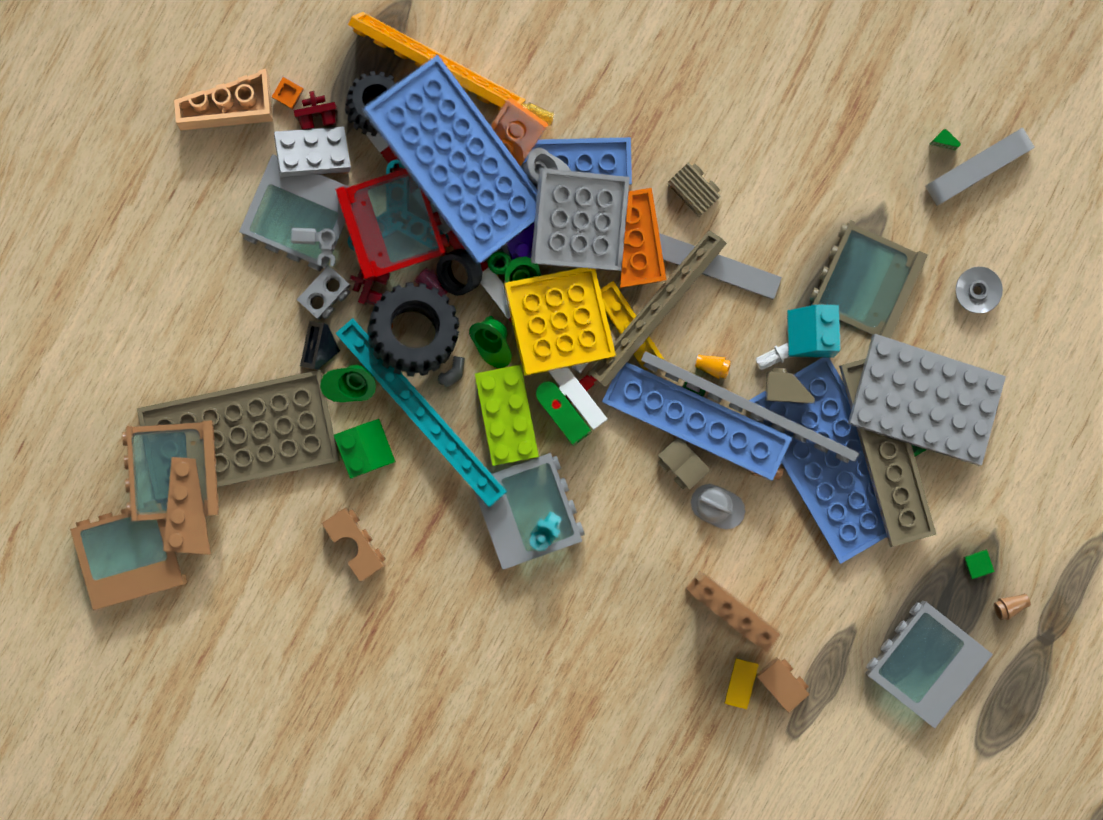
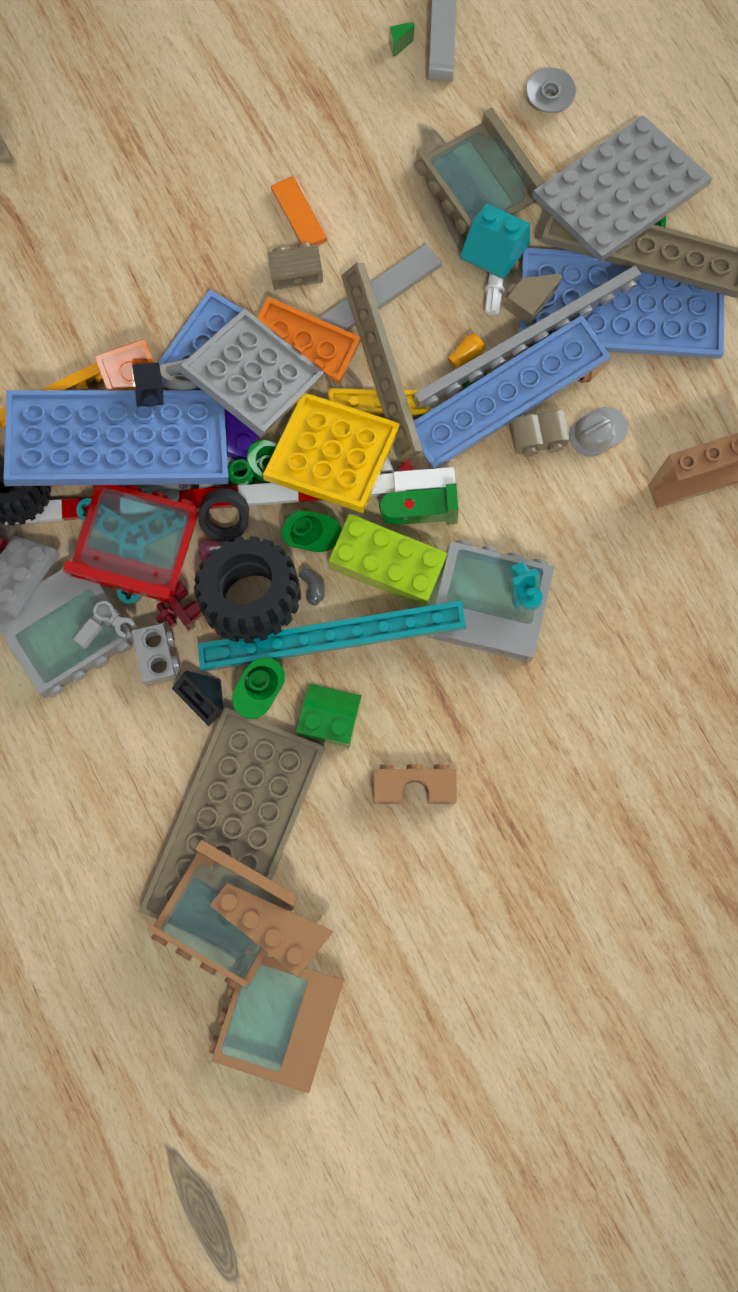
camera: 55 degrees left, 10 degrees down
none -> black brick [132,362,164,407]
none -> orange tile [271,176,327,245]

